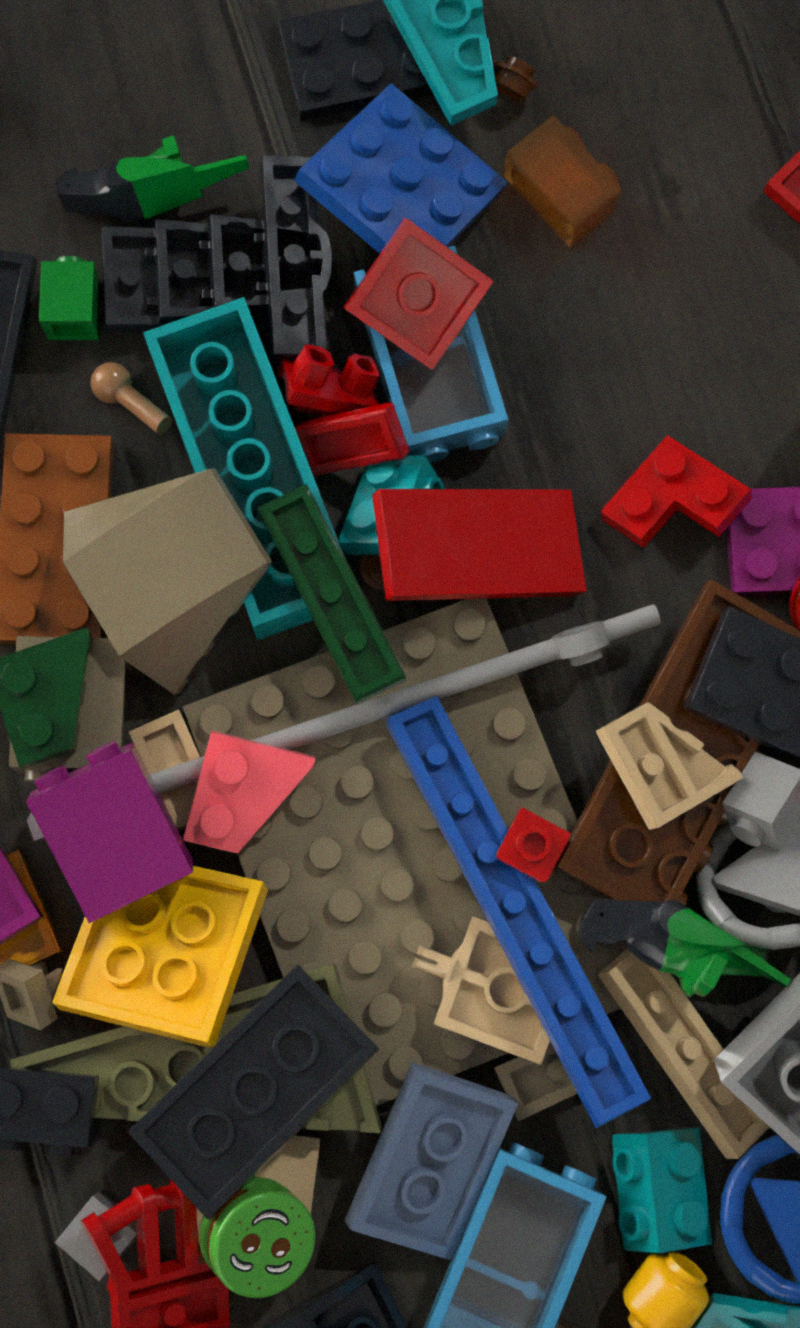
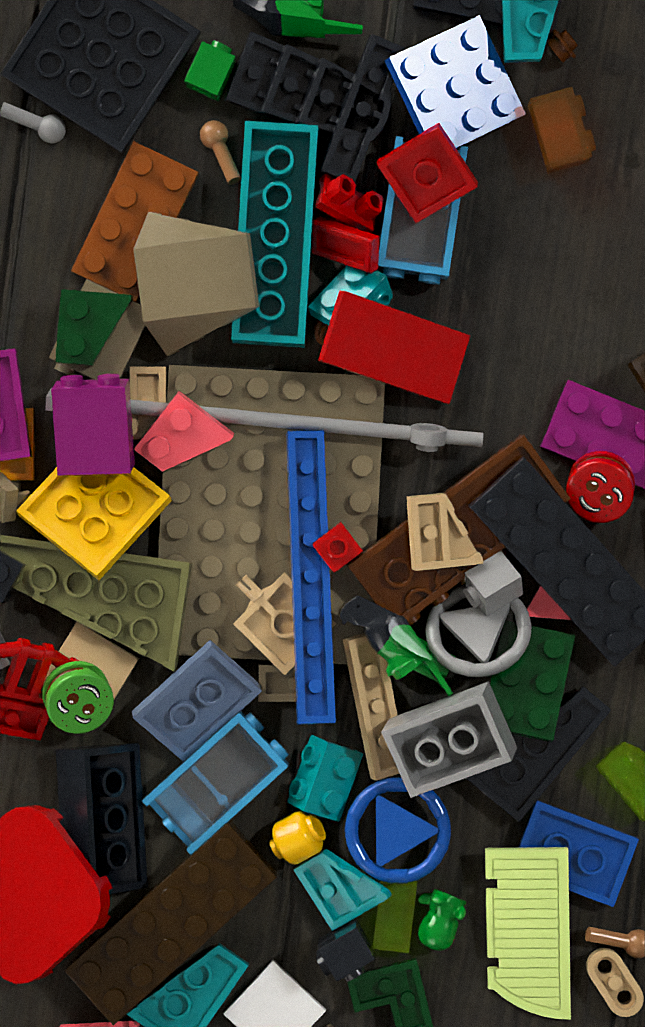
camera: 30 degrees right, 10 degrees up
black plate [128,964,380,1220] -> none
dark green tile [257,484,406,705] -> none
red plate [600,435,752,548] -> none

